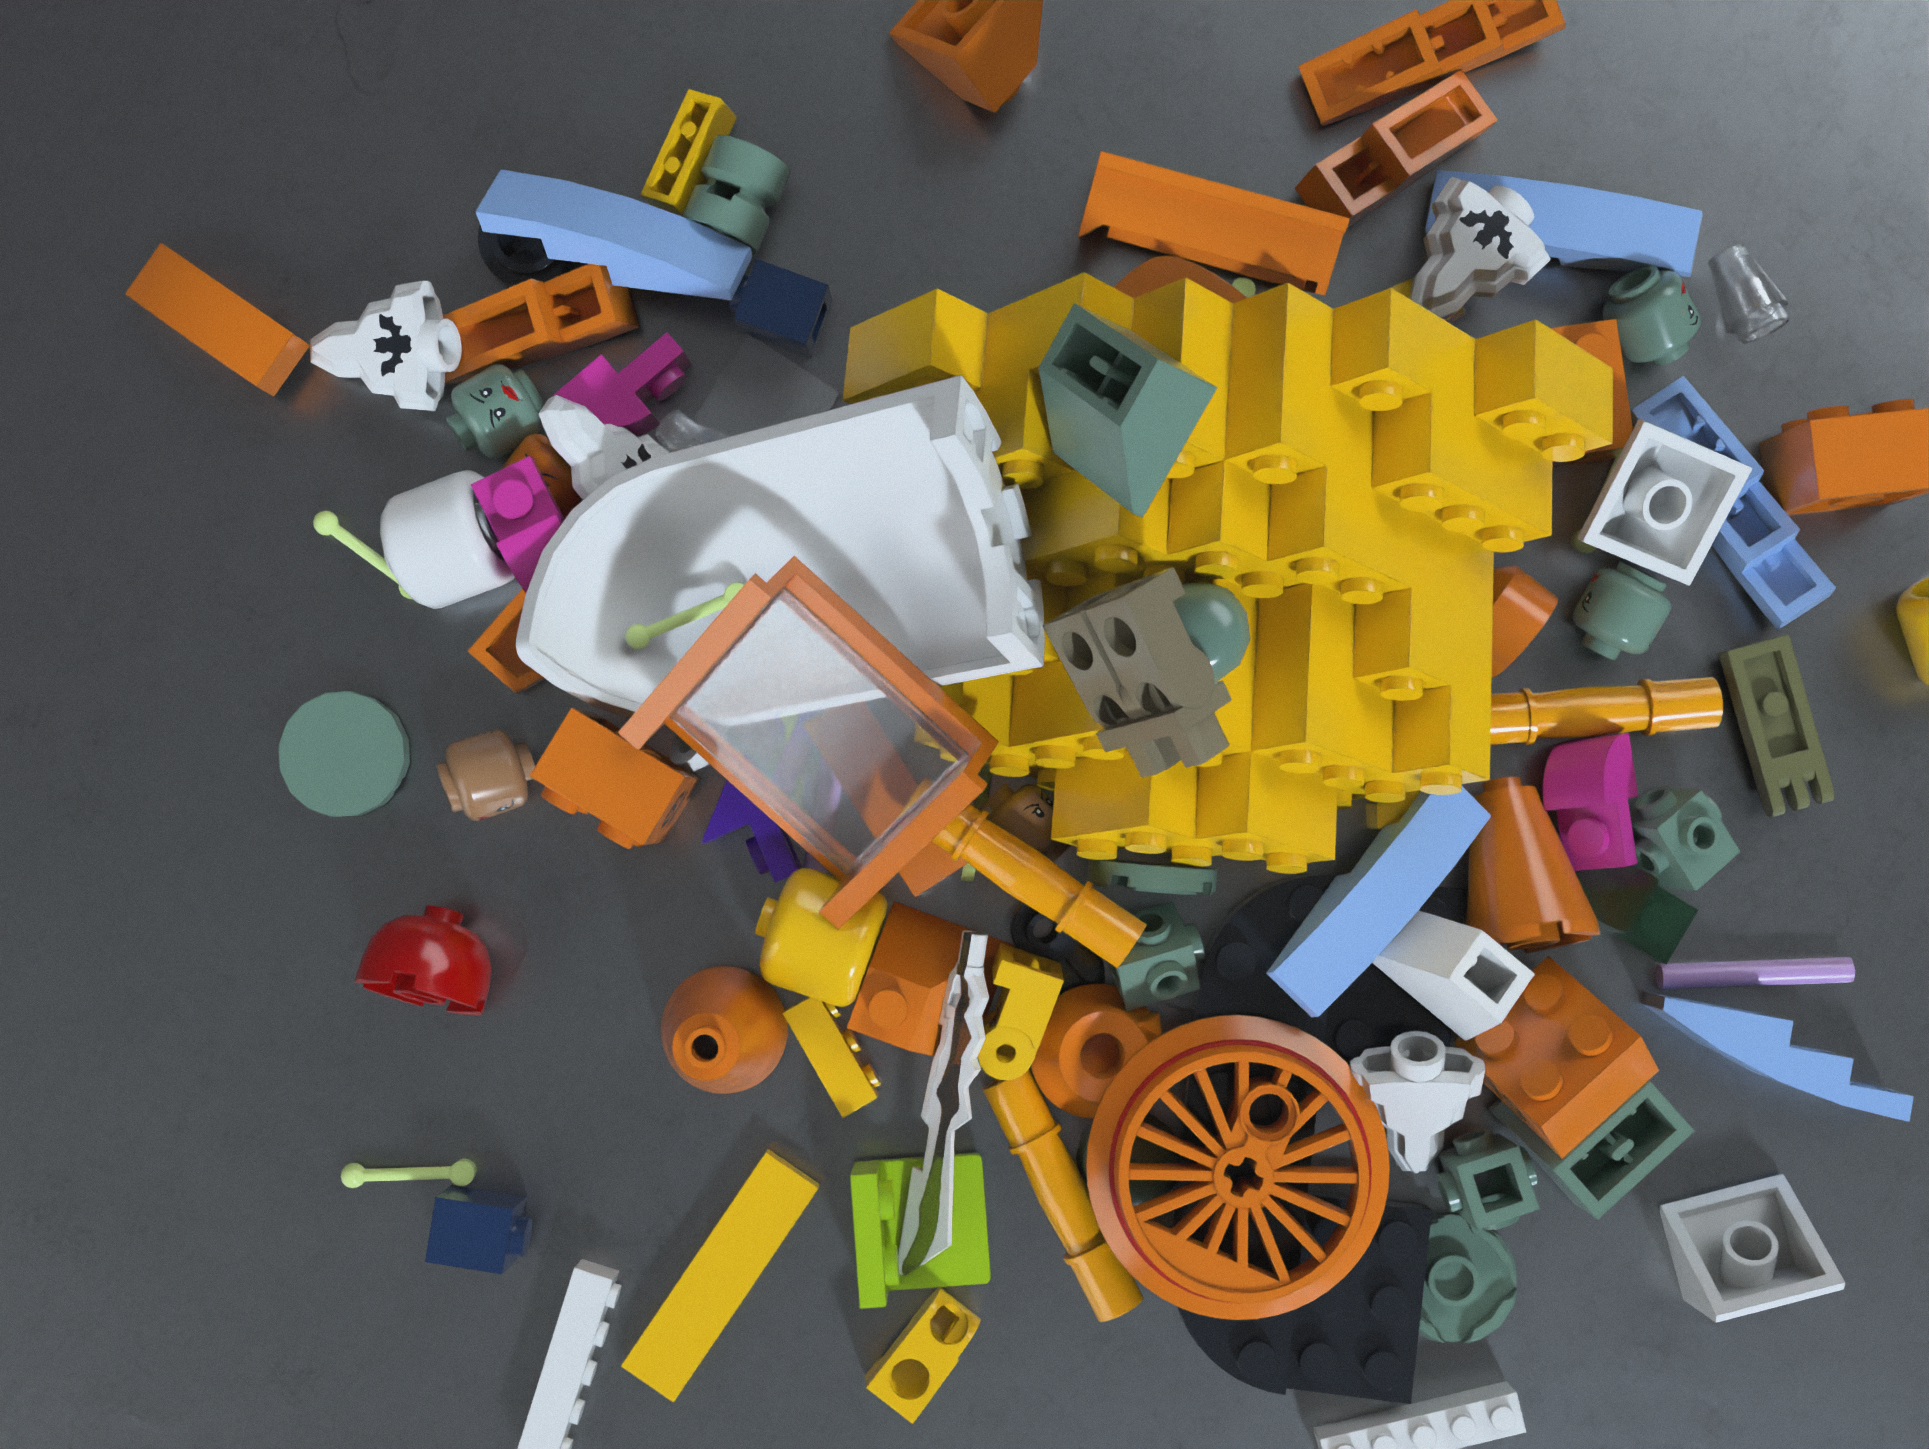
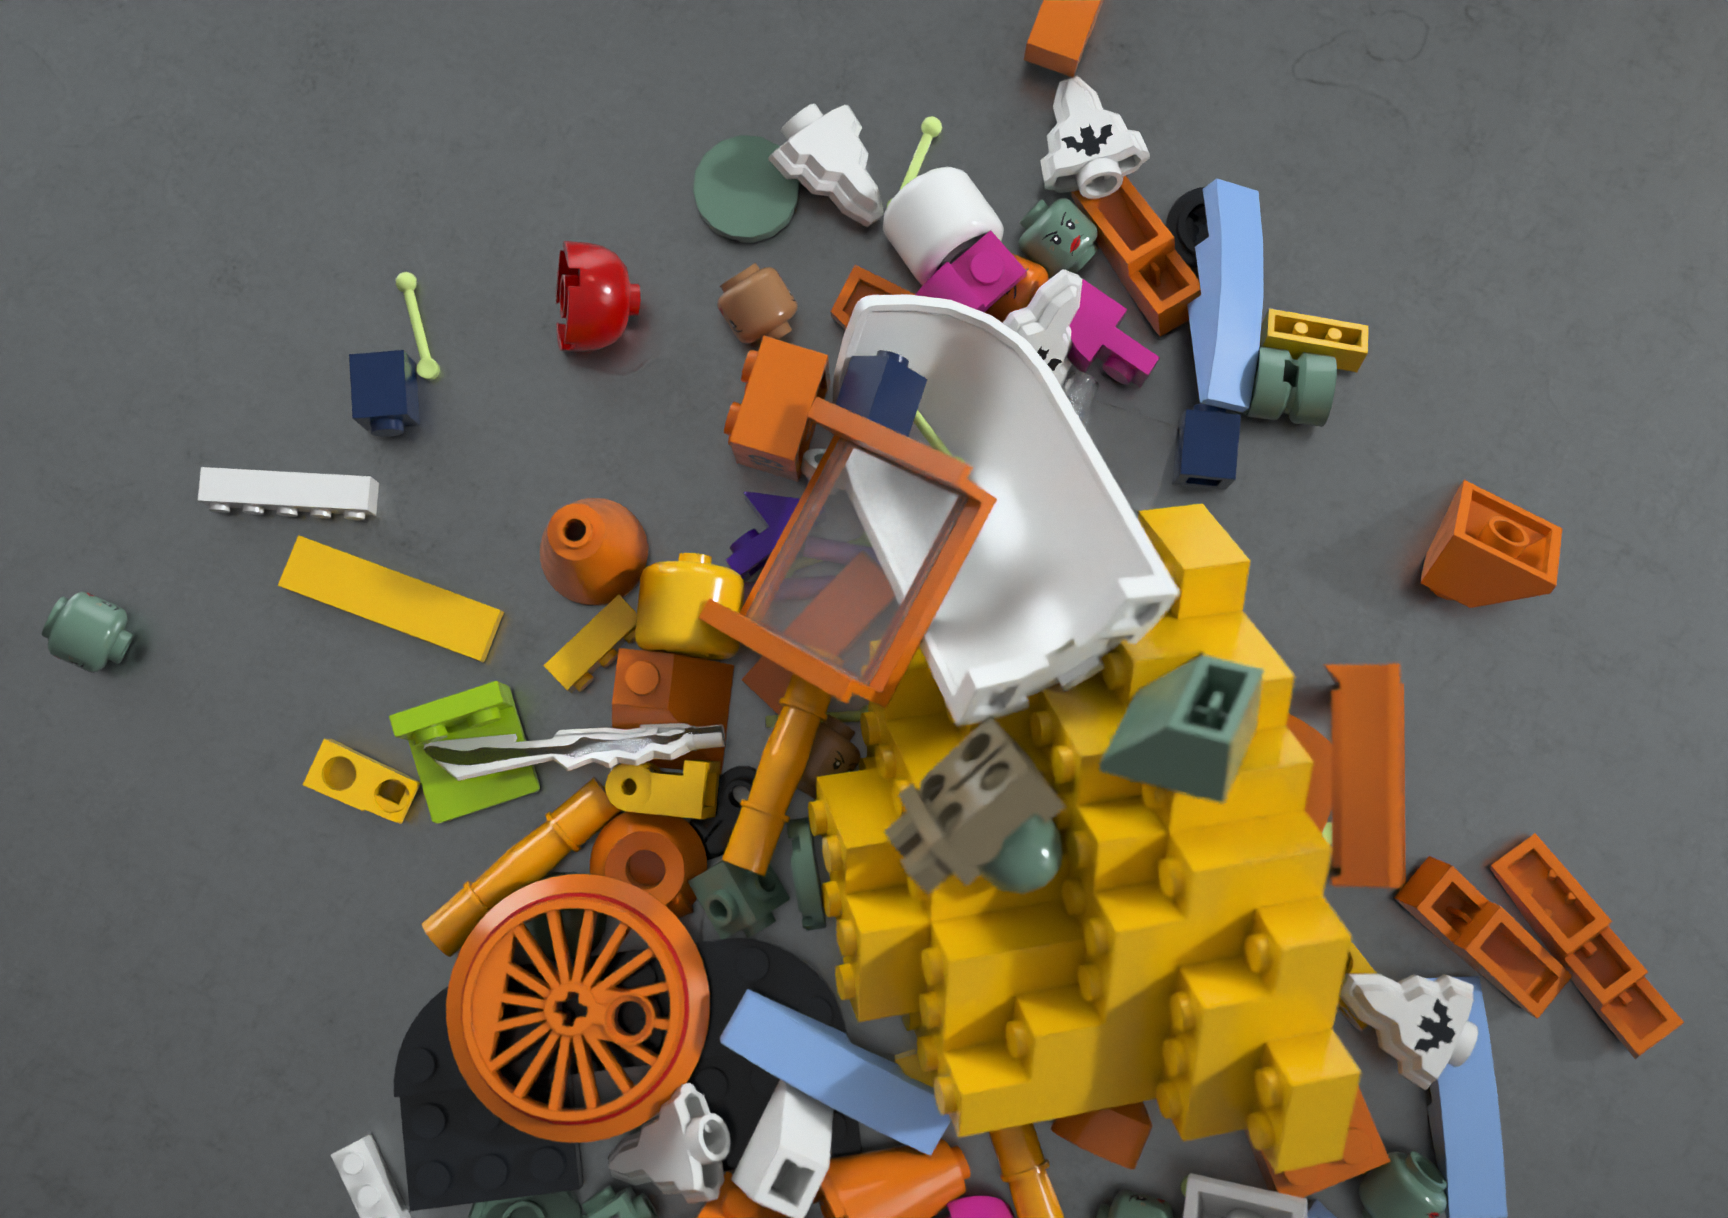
camera: 75 degrees right, 5 degrees down
none -> white rock [768,103,884,227]
none -> dark blue brick [835,350,928,437]

